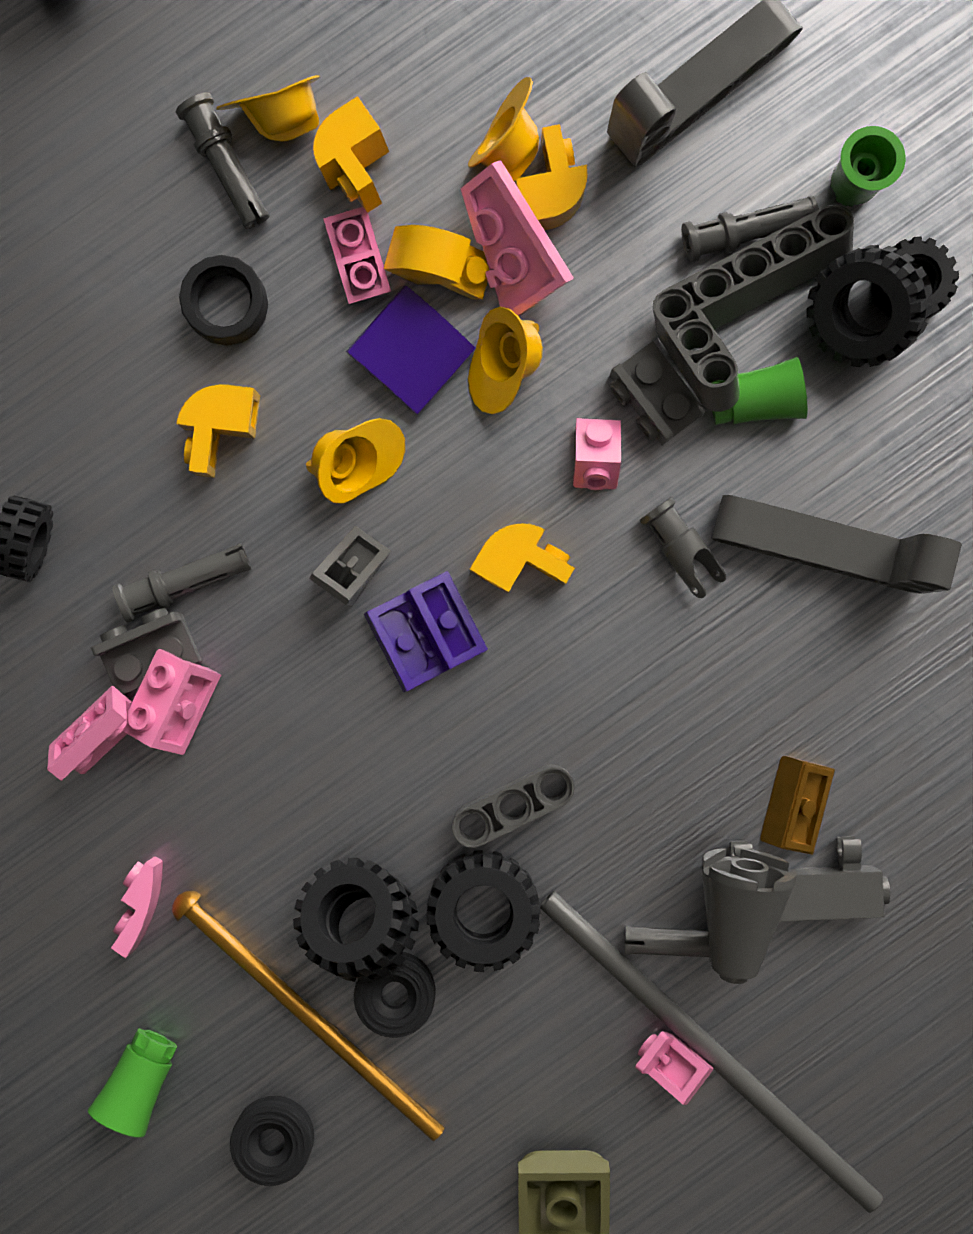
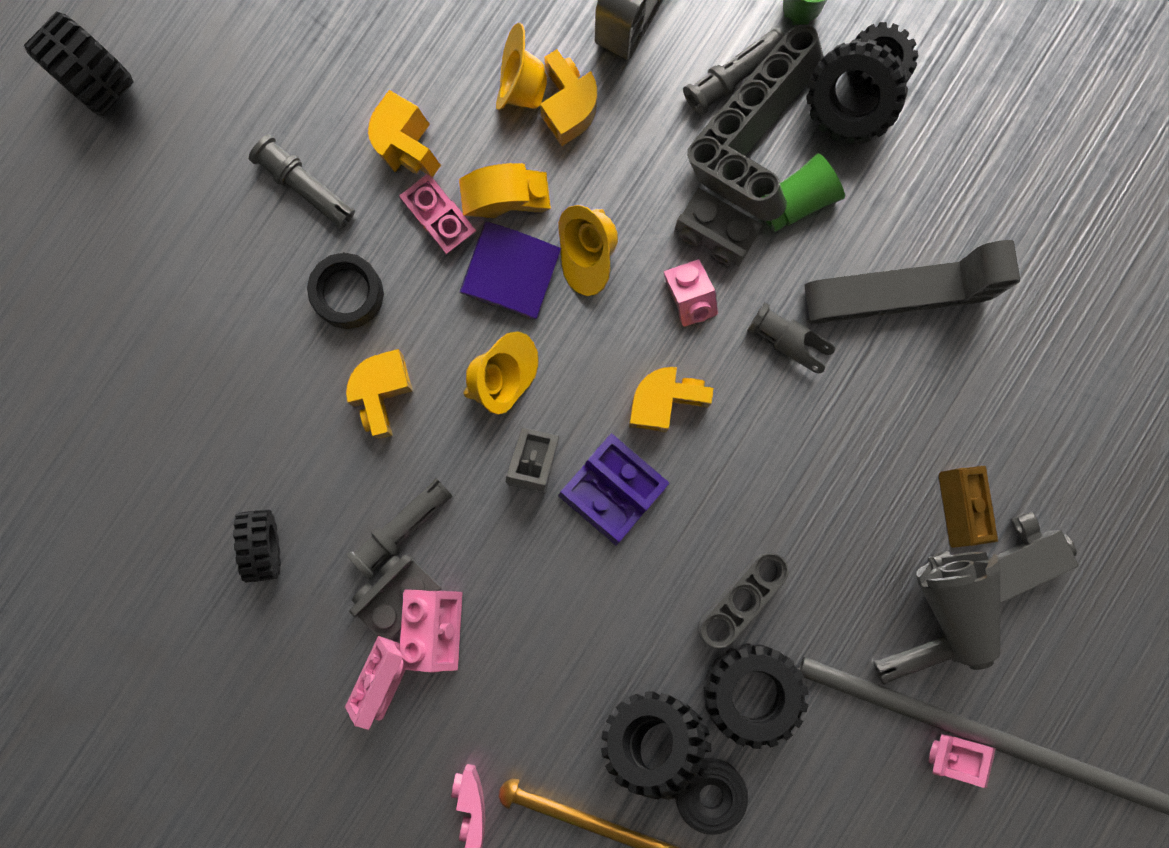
camera: 25 degrees left, 5 degrees down
yellow piece [216,75,320,142] -> none
bright pink wing [460,160,574,316] -> none

